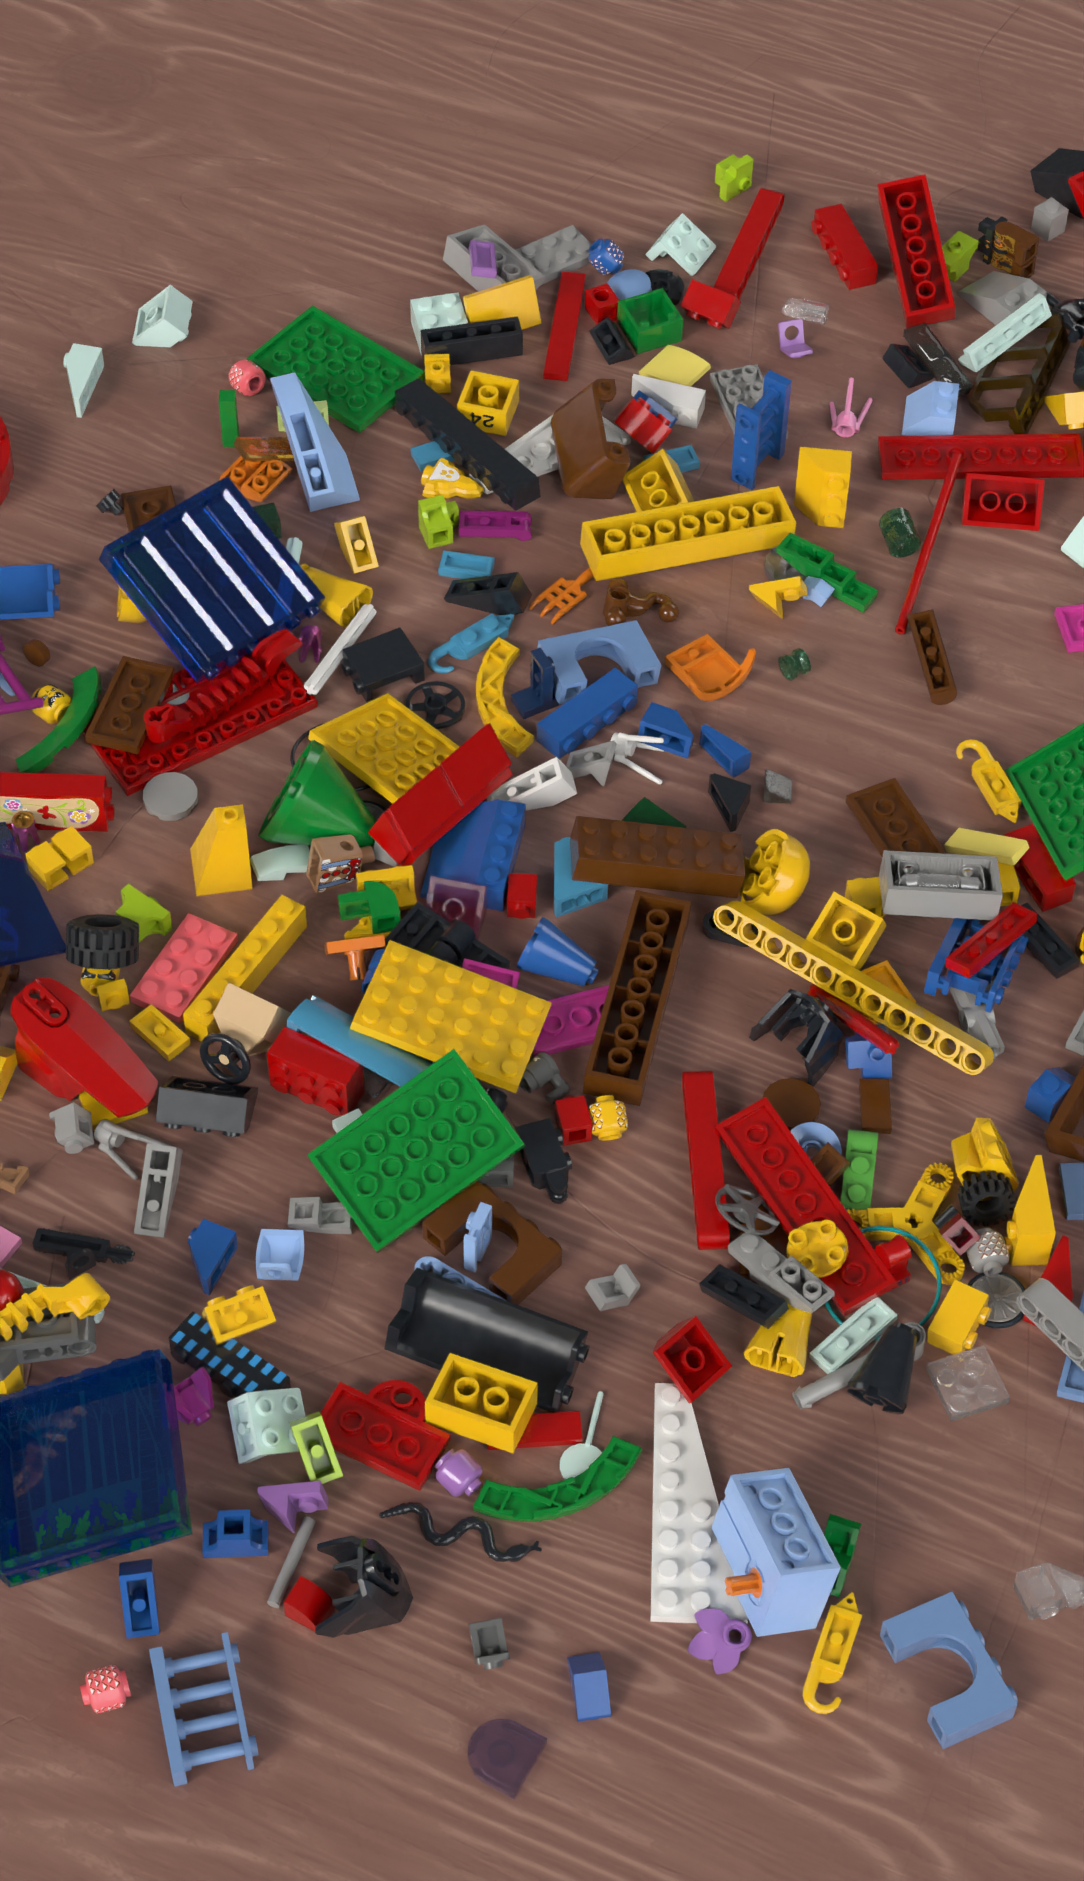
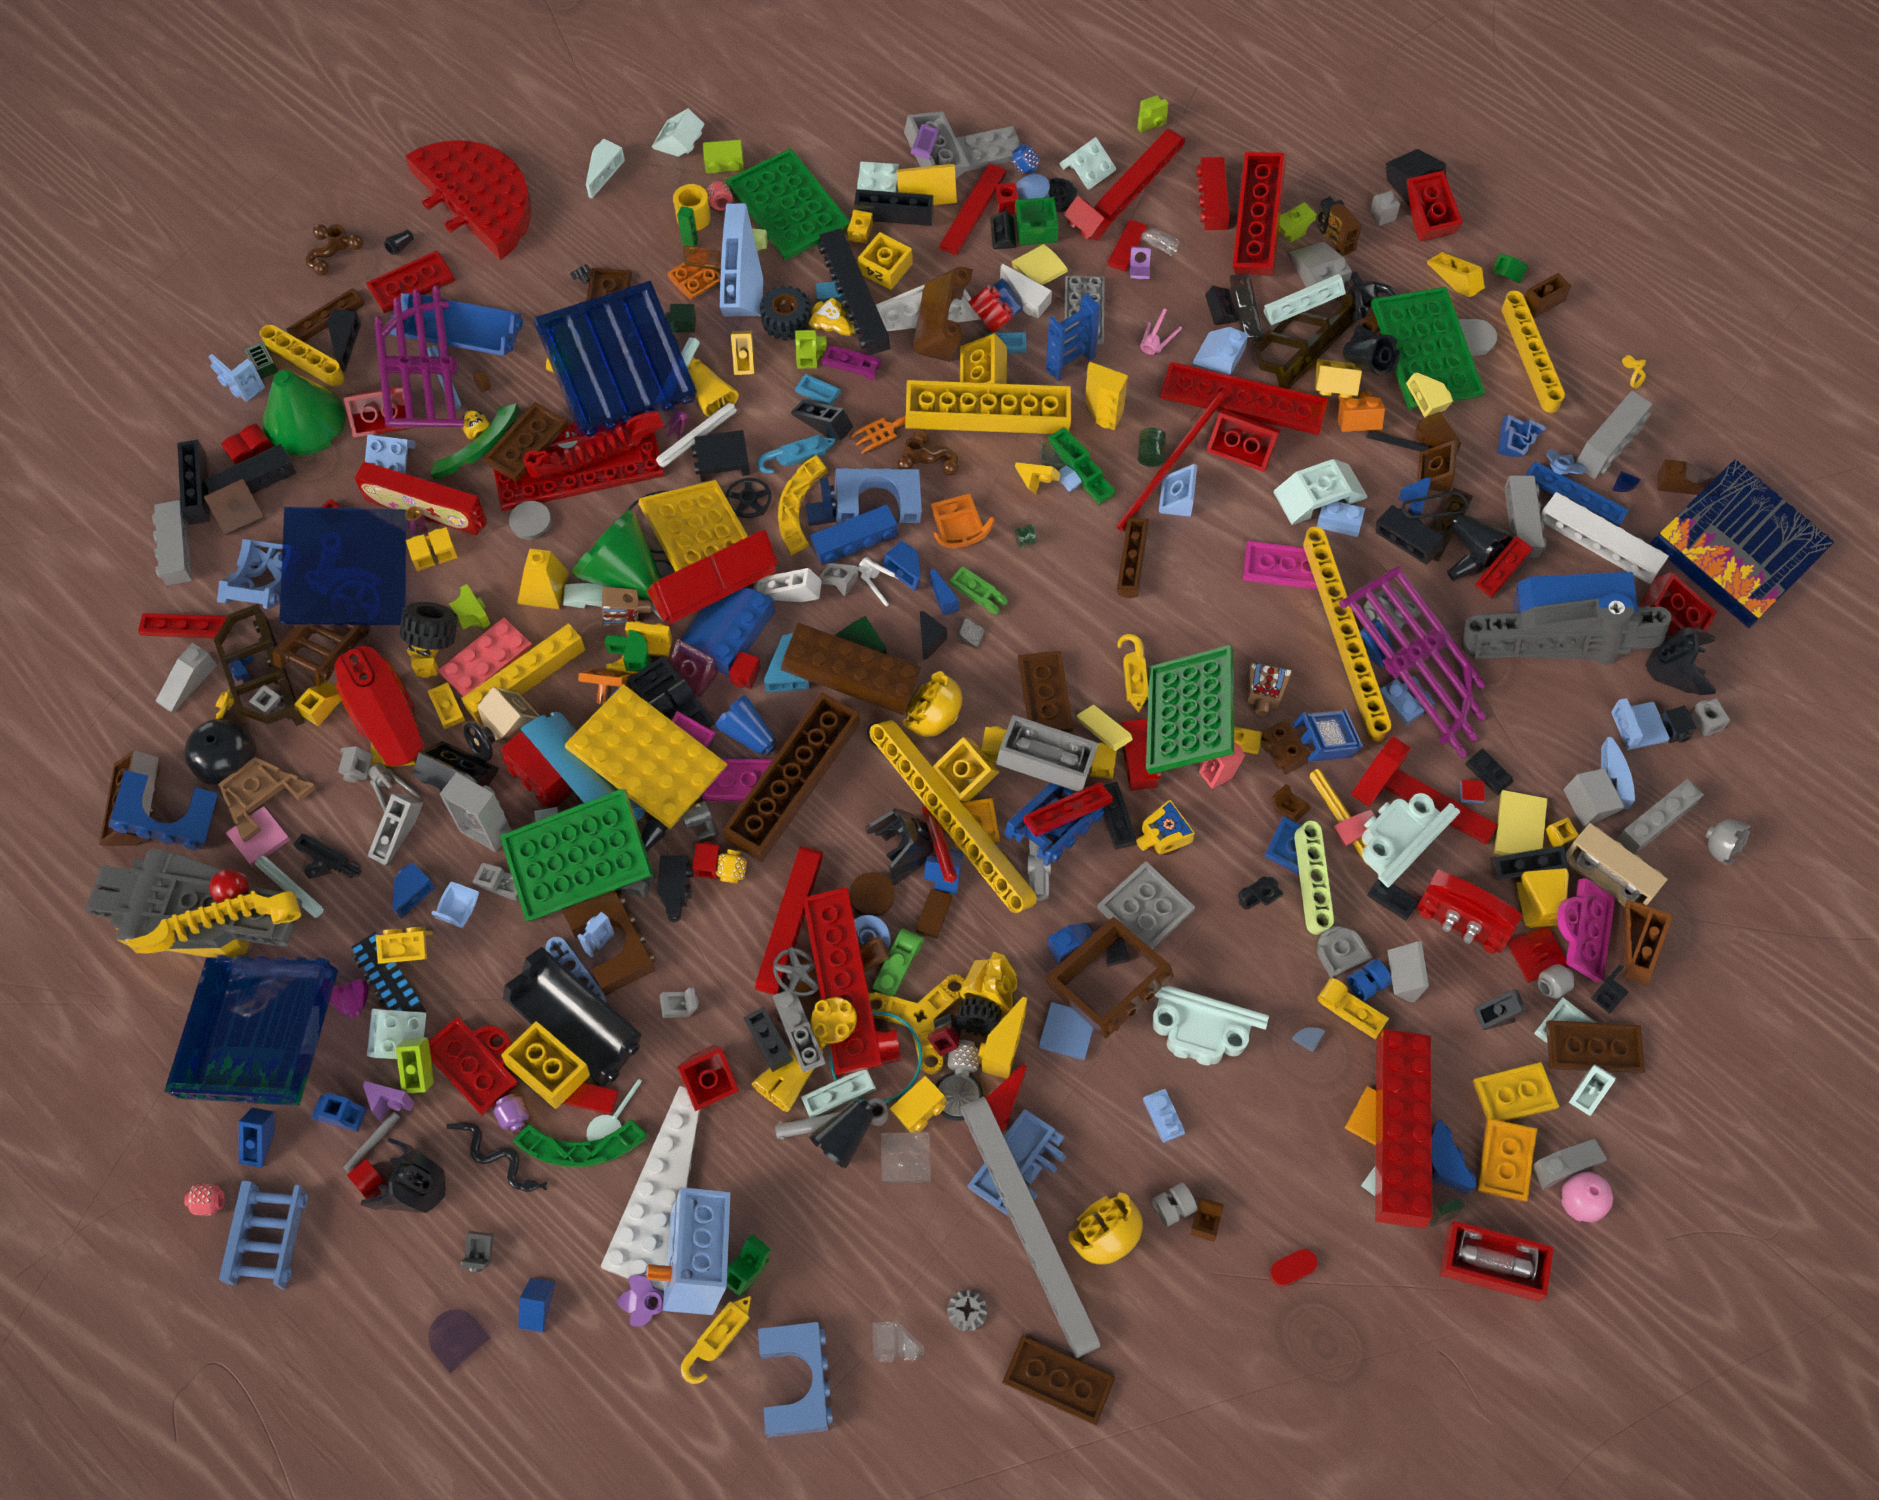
camera: 20 degrees right, 10 degrees up
none -> light grey piece [440,772,512,852]
none -> yellow piece [673,184,711,231]
none -> lime brick [703,140,744,173]
none -> black wheel [760,285,811,341]
none -> bright green hinge [949,567,1008,615]
none -> red tile [1108,219,1148,272]
none -> light blue slope [1159,464,1197,517]

